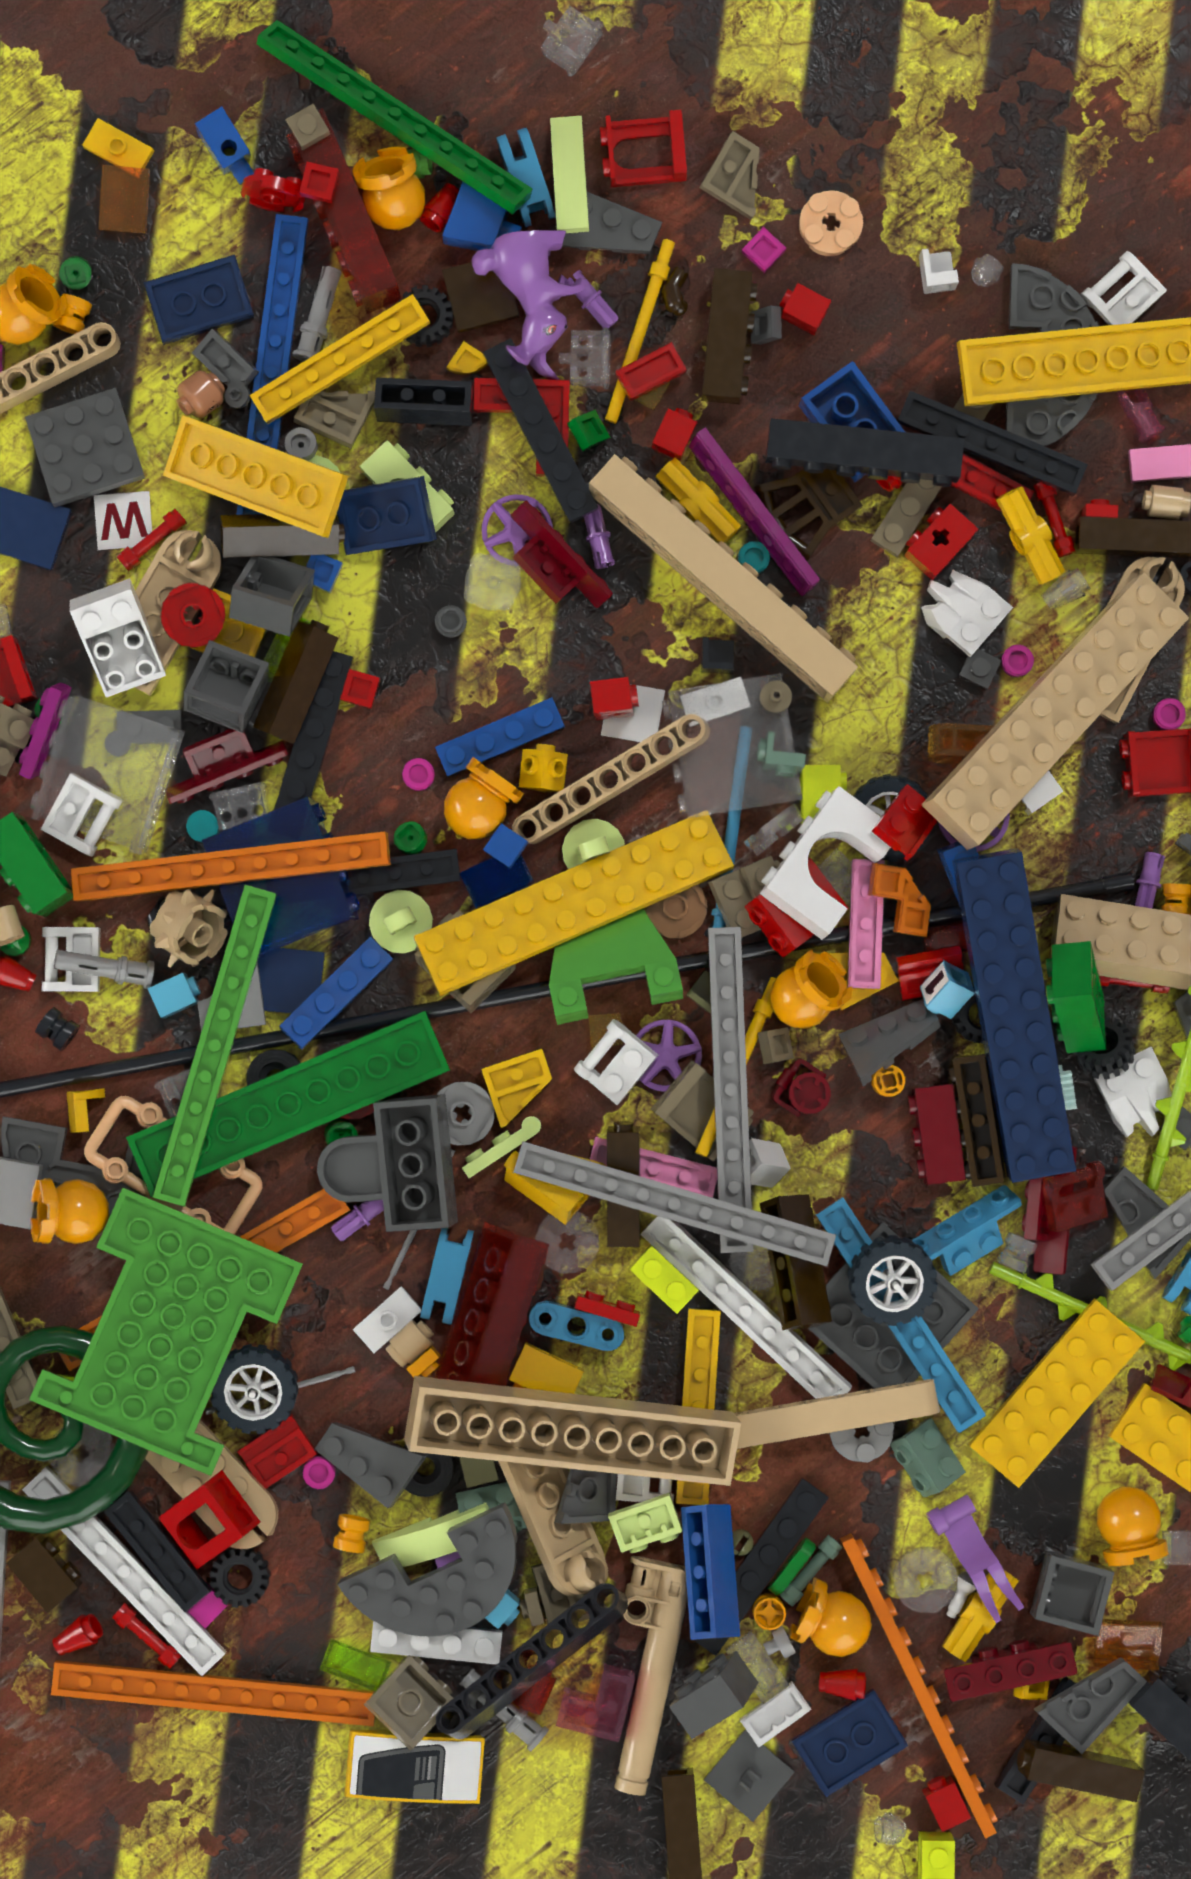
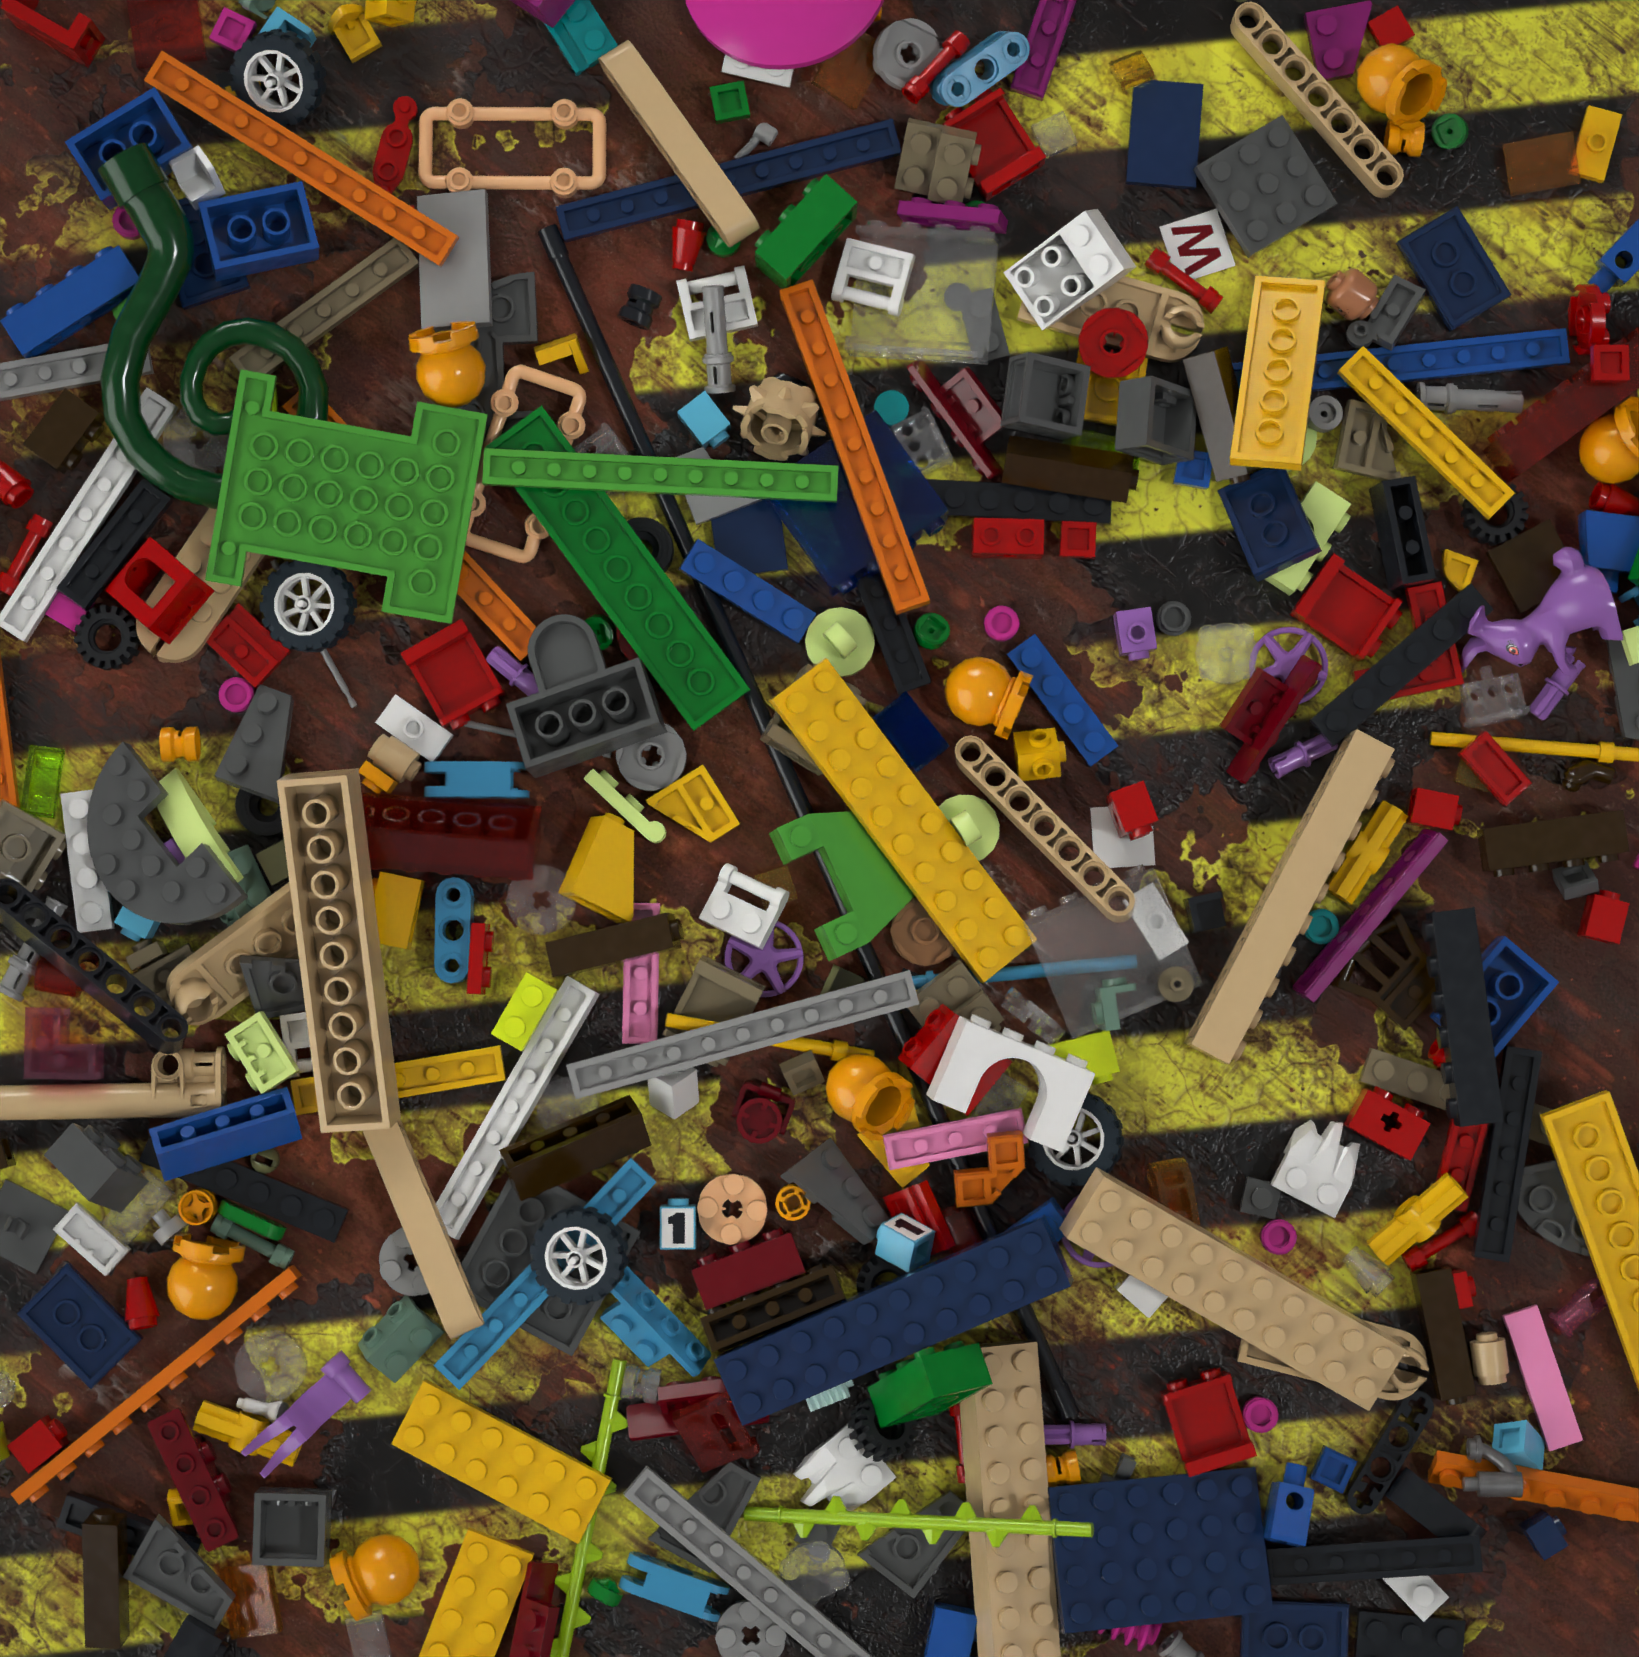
camera: 75 degrees right, 0 degrees up
blue tile [483,823,529,869] -> none
light grey plate [513,1141,836,1266] -> none
green plate [567,410,610,451] -> none
red plate [872,784,937,861] -> none
none -> red panel [400,618,506,731]
none -> brick [660,1198,697,1250]
none -> light nougat plate [697,1173,768,1245]
none -> red brick [971,518,1044,560]
none -> medium lavender brick [1113,607,1157,661]
none -> red panel [1289,553,1403,662]

